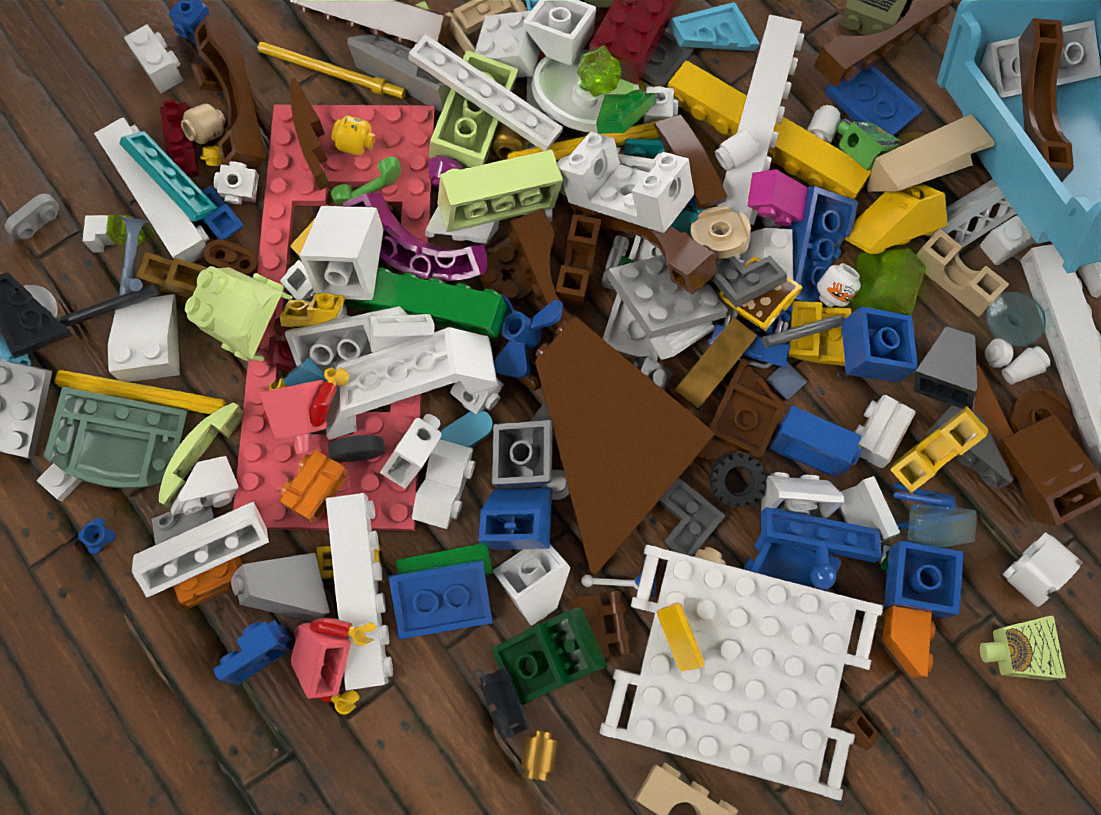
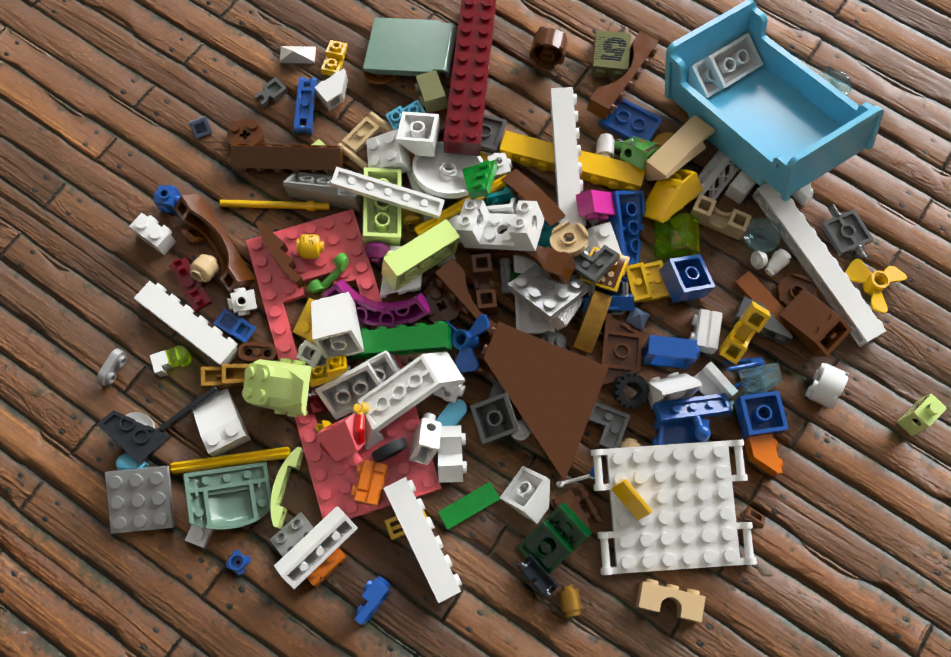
camera: 20 degrees left, 0 degrees up
teal tile [119,131,217,222] -> none
sand blue piece [119,217,150,296] -> none
white slope [171,456,239,515] -> none
yellow plate [201,146,222,166] -> none
light grey slope [231,553,330,622] -> none
dark azure slope [283,357,328,386] -> none
coral torso [291,618,376,715] -> none
white panel [370,314,434,352] -> none
blue plate [389,560,493,639] -> none
blue slope [479,488,553,550] -> none
clear neon green brick [577,45,622,98] -> none
medium azure wing [668,2,760,51] -> none
white brick [715,129,760,170] -> none
dark grey bar [762,315,844,348] -> none
white head [817,264,861,307] -> none
slope [914,326,978,411] -> none
yellowish green torso [980,616,1066,680] -> none
reddish brown arch [1018,18,1074,182] -> none

